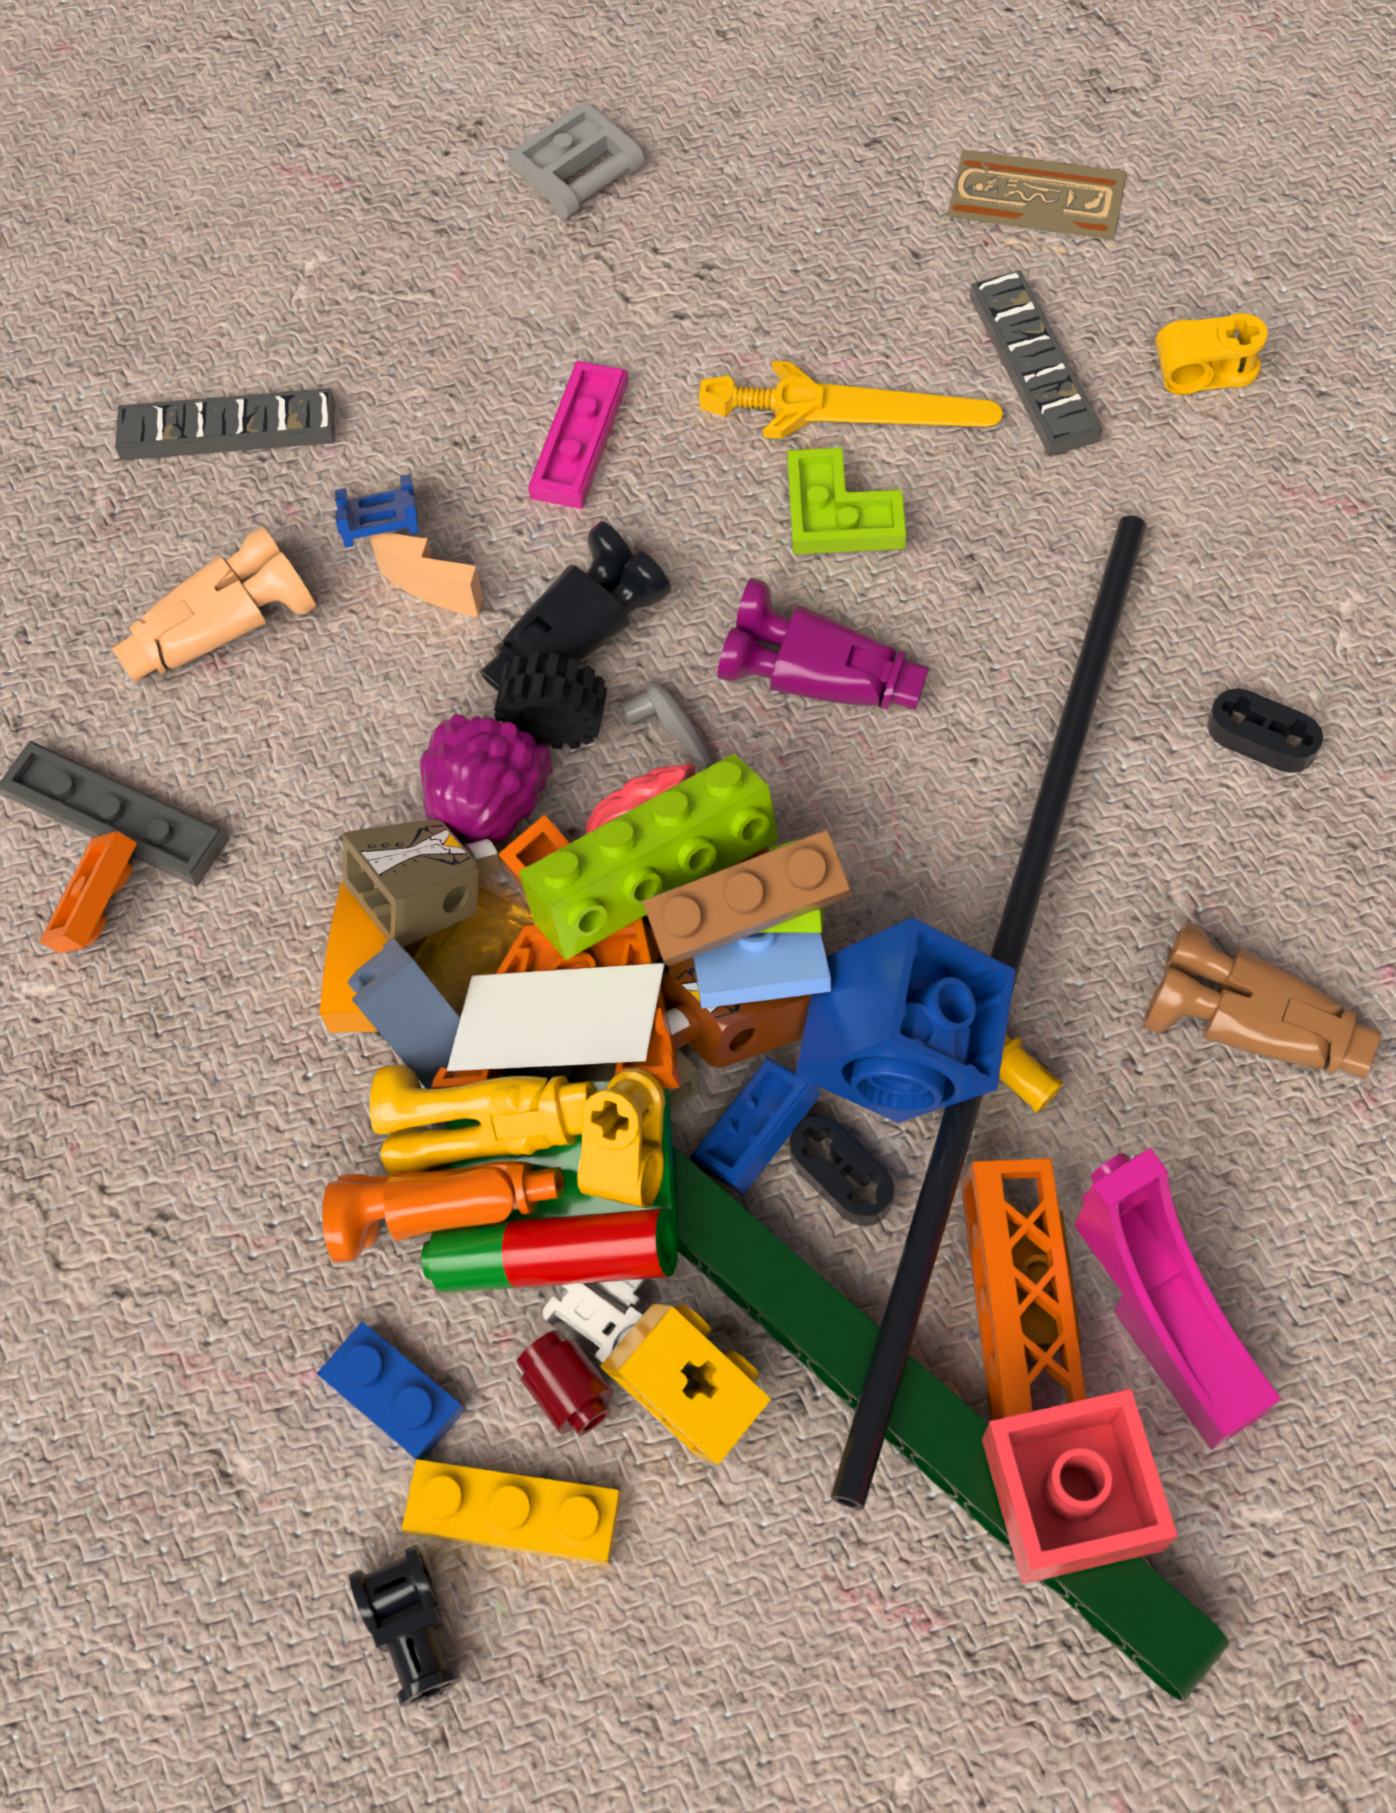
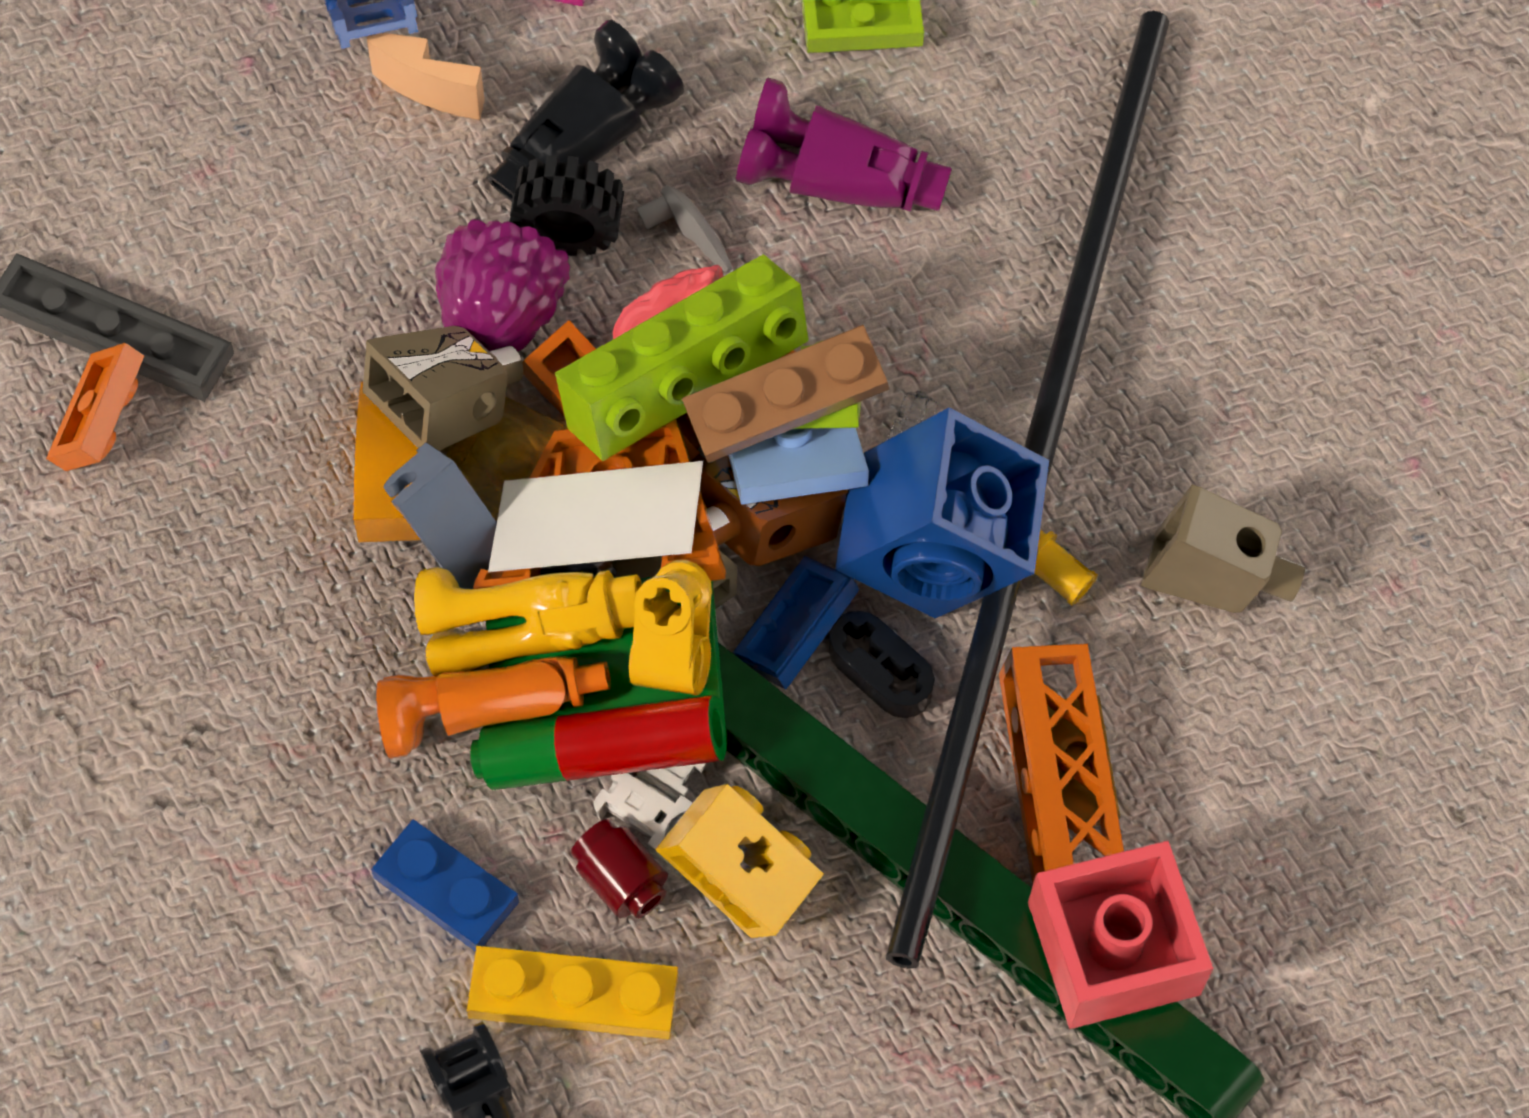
camera: 10 degrees left, 0 degrees up
light nougat piece [111,526,317,682] -> none
dark pink arch [1075,1148,1281,1450] -> none
medium nougat piece [1142,920,1381,1078] -> none
black beam [1207,688,1323,773] -> none
none -> dark tan torso [1140,484,1305,613]

